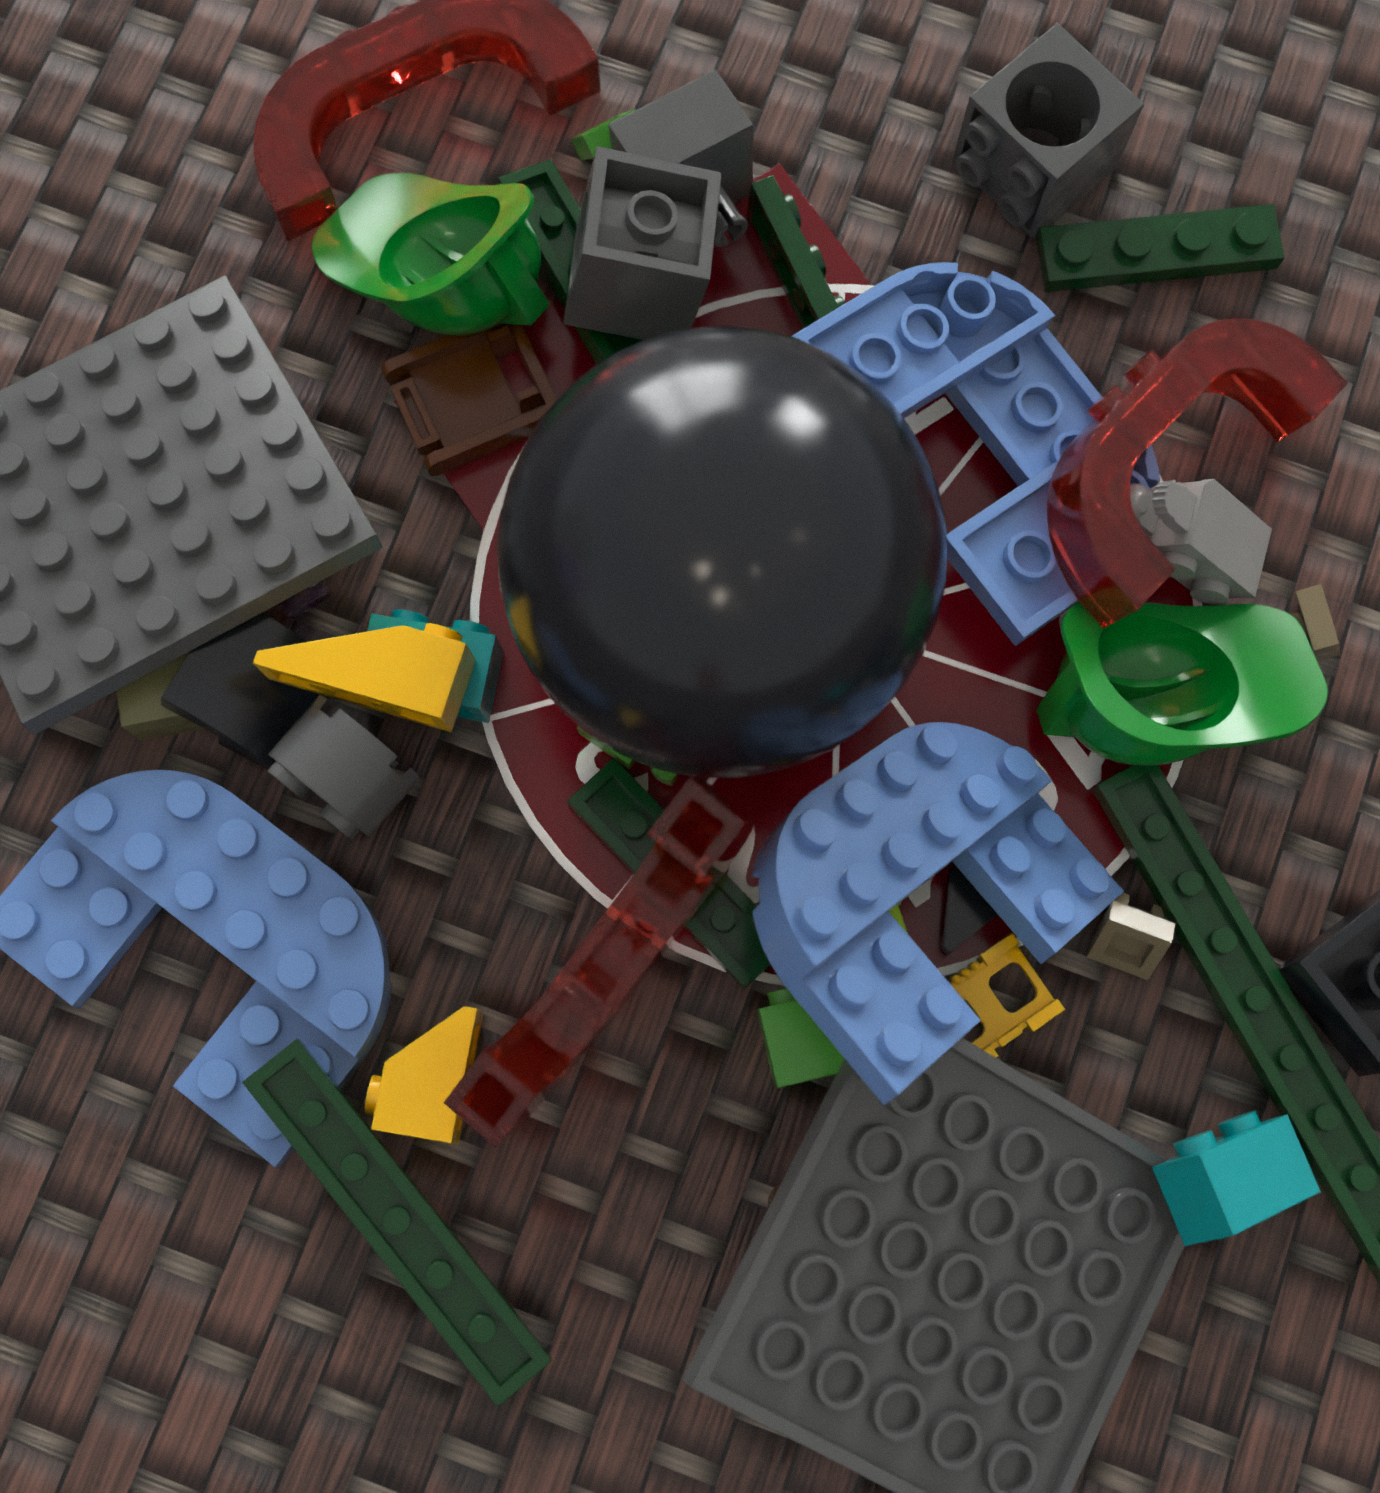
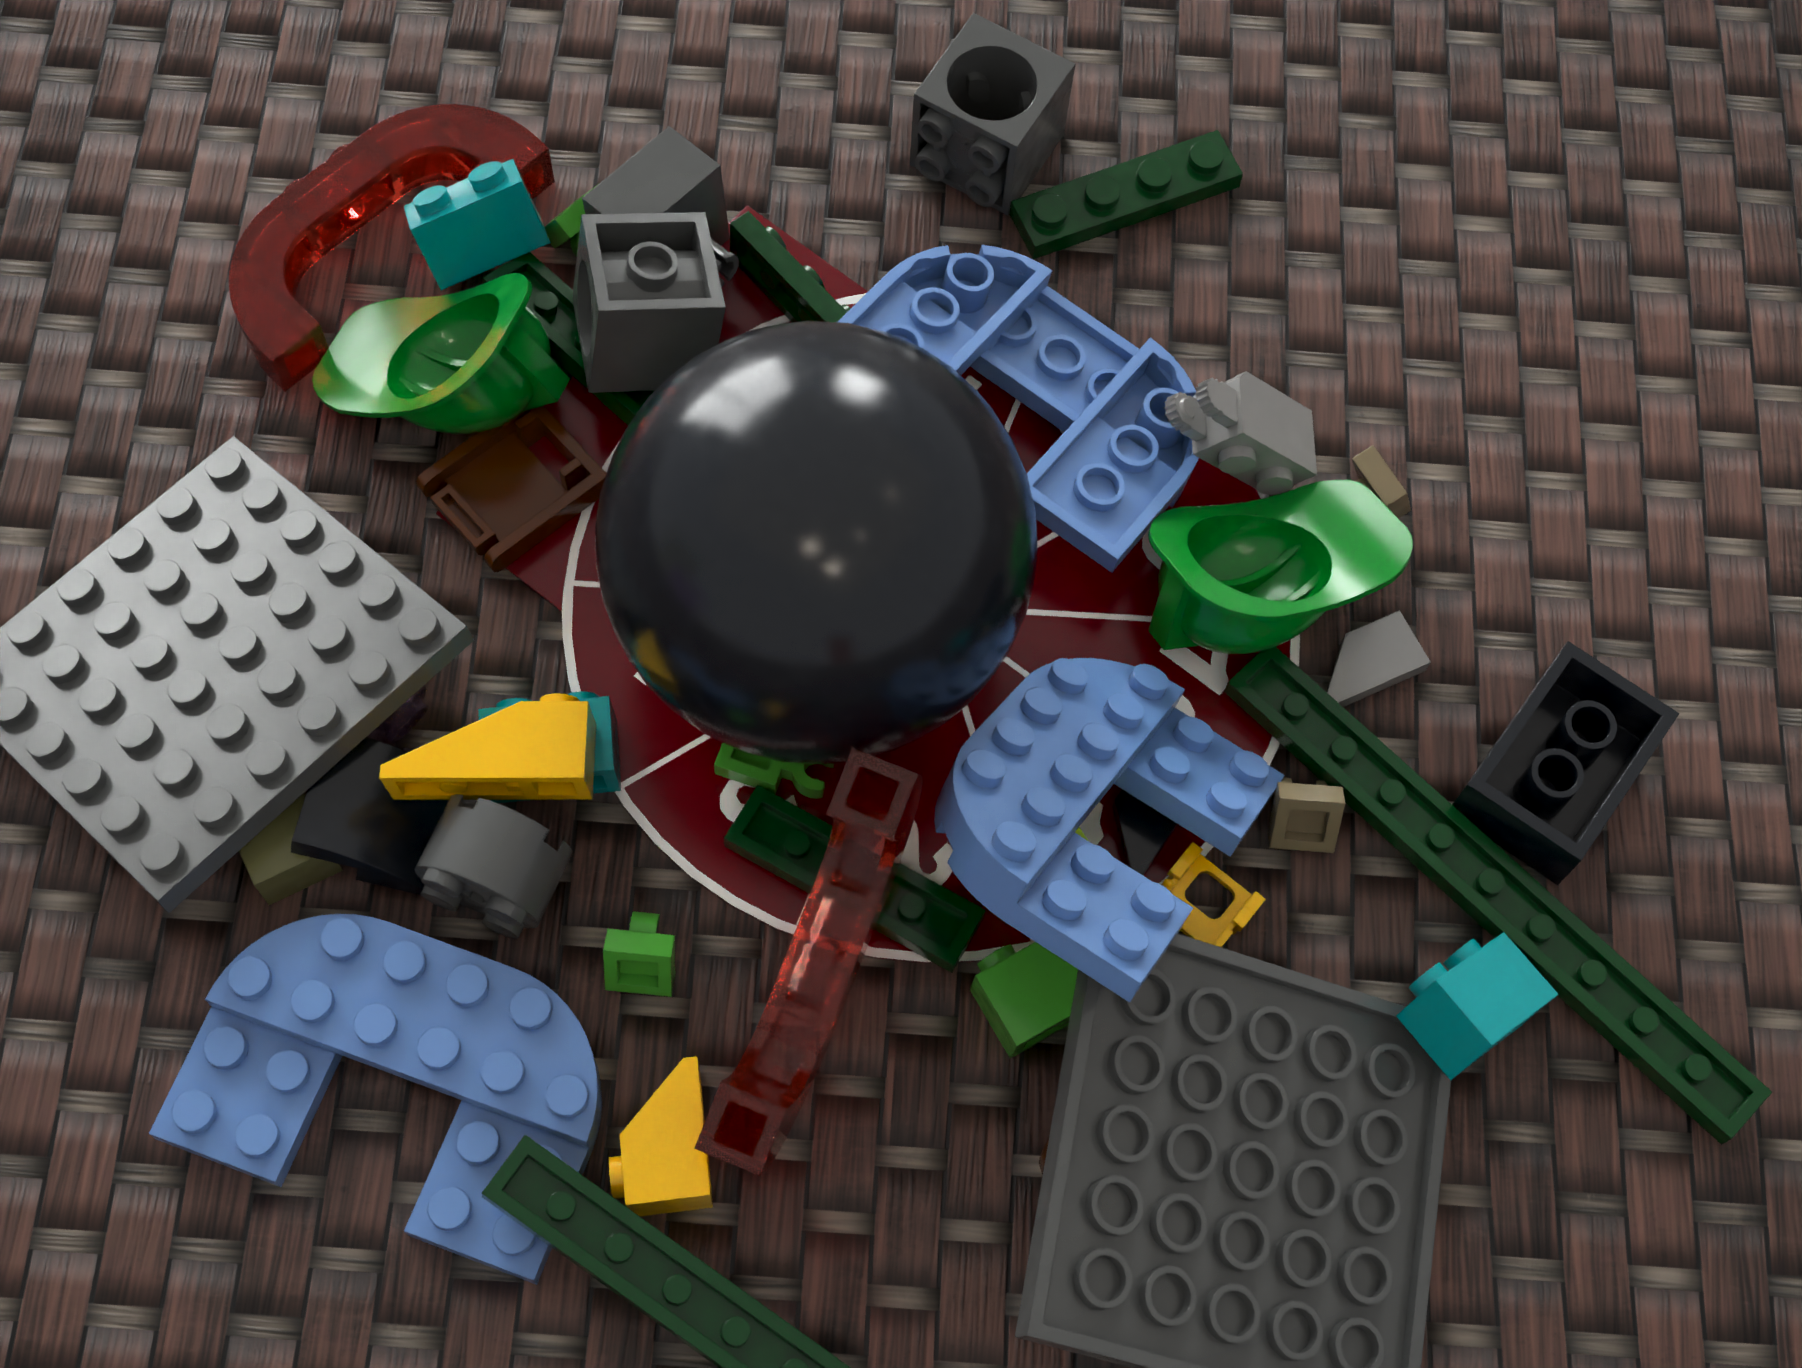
camera: 20 degrees left, 10 degrees down
clear red arch [1047,318,1348,628] -> none
none -> teal brick [404,159,551,290]
none -> bright green tile [603,911,675,997]
none -> light grey tile [1327,610,1431,707]

